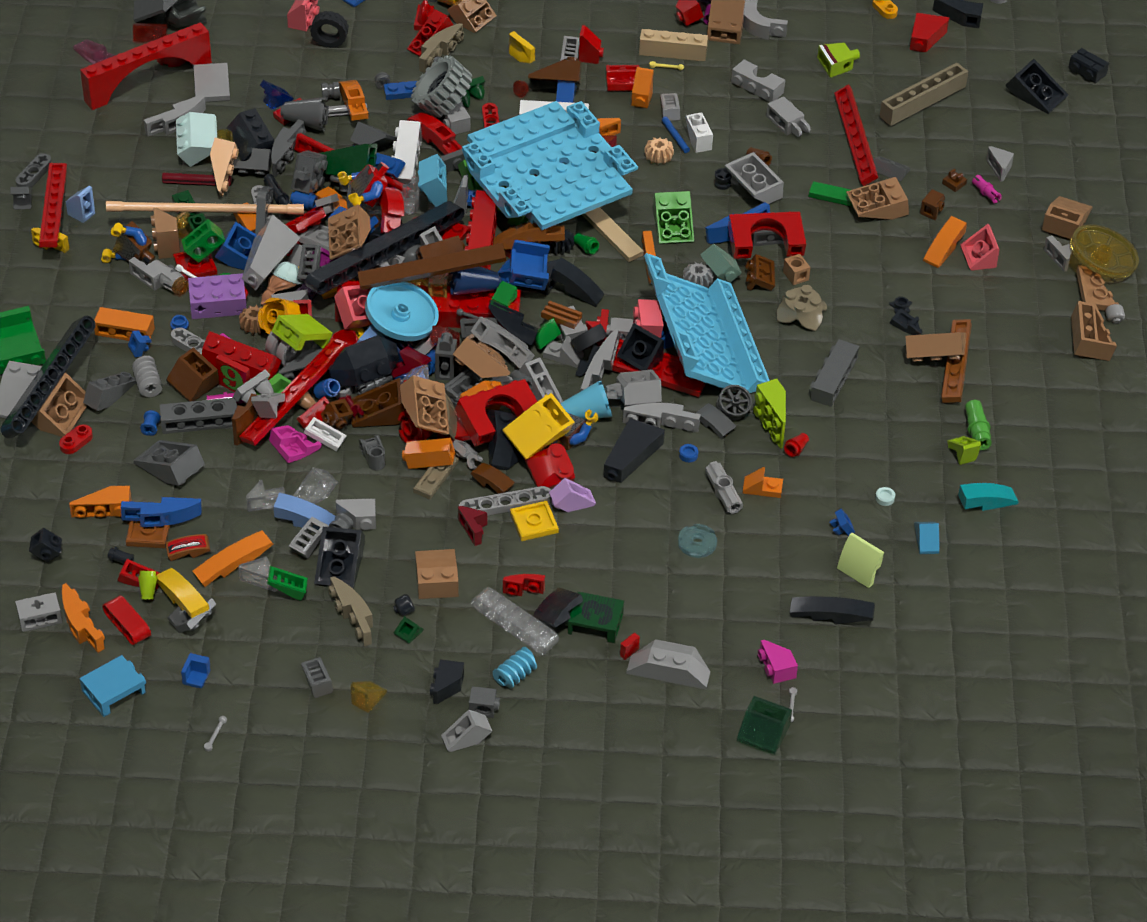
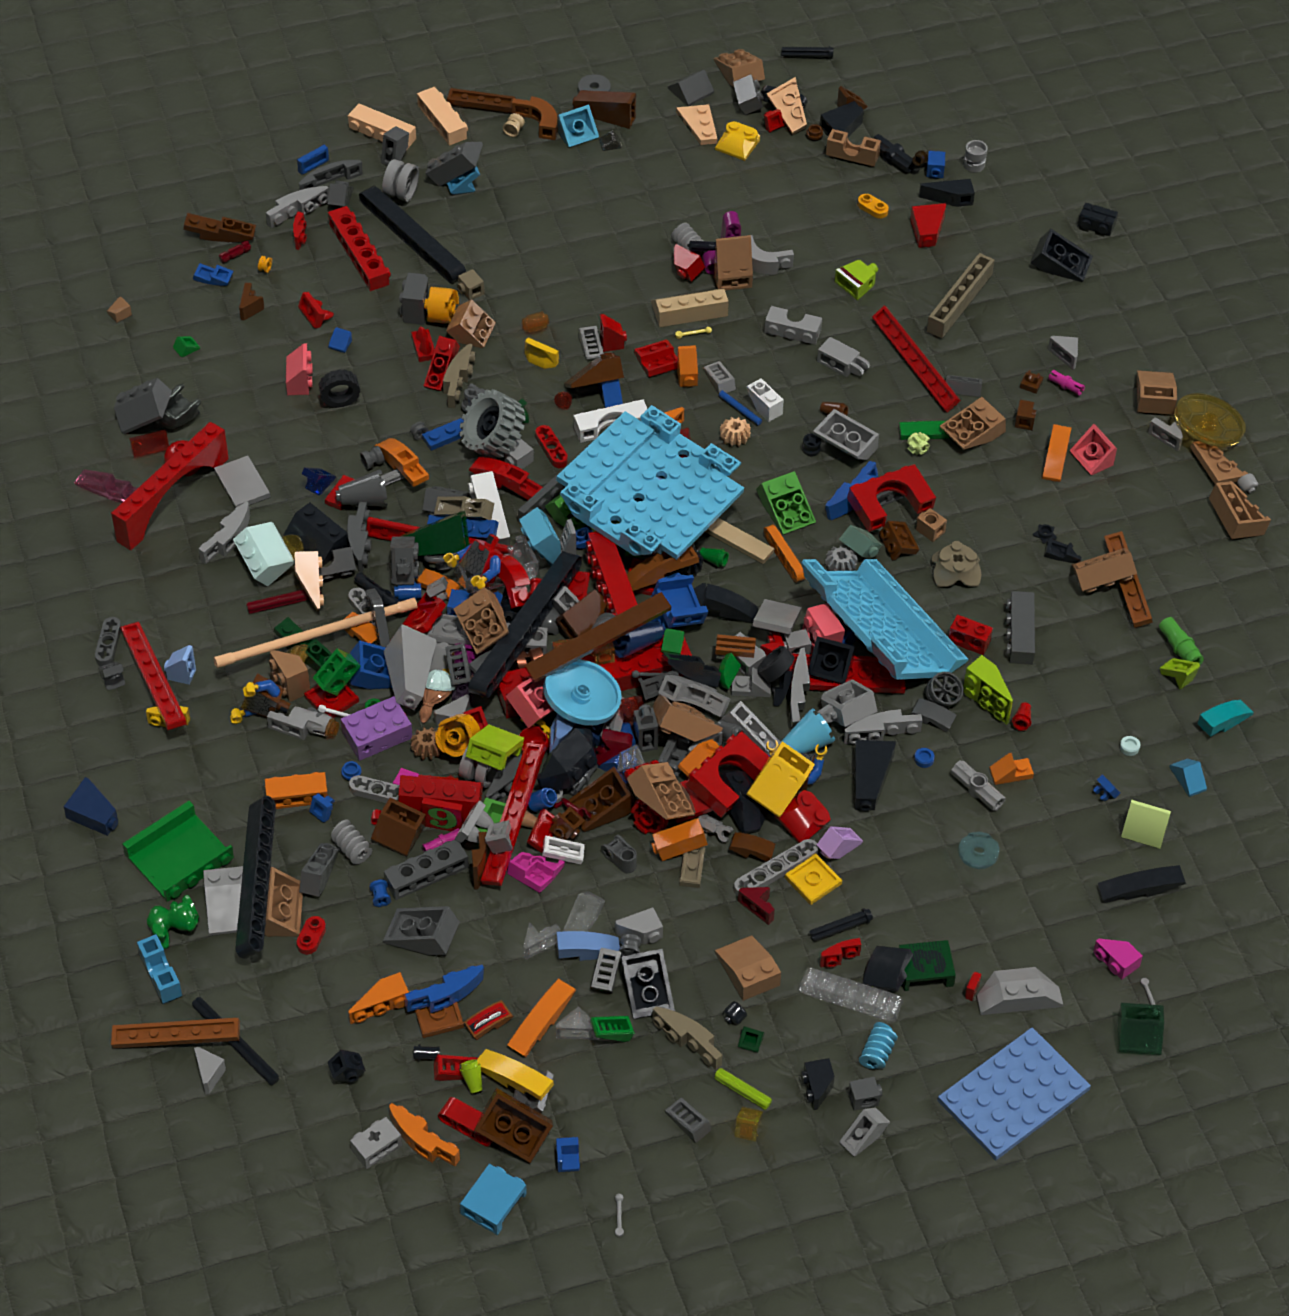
camera: 20 degrees left, 5 degrees up
none -> dark tan slope [434,496,495,520]
none -> reddish brown slope [474,1088,553,1163]
none -> clear orange brick [522,311,549,333]
none -> lime axle [714,1068,772,1109]
none -> light grey tile [753,599,802,635]
none -> black axle [809,908,873,941]
none -> yellowish green gear [907,432,930,455]
none -> medium blue plate [937,1028,1091,1161]
none -> red brick [949,614,993,655]

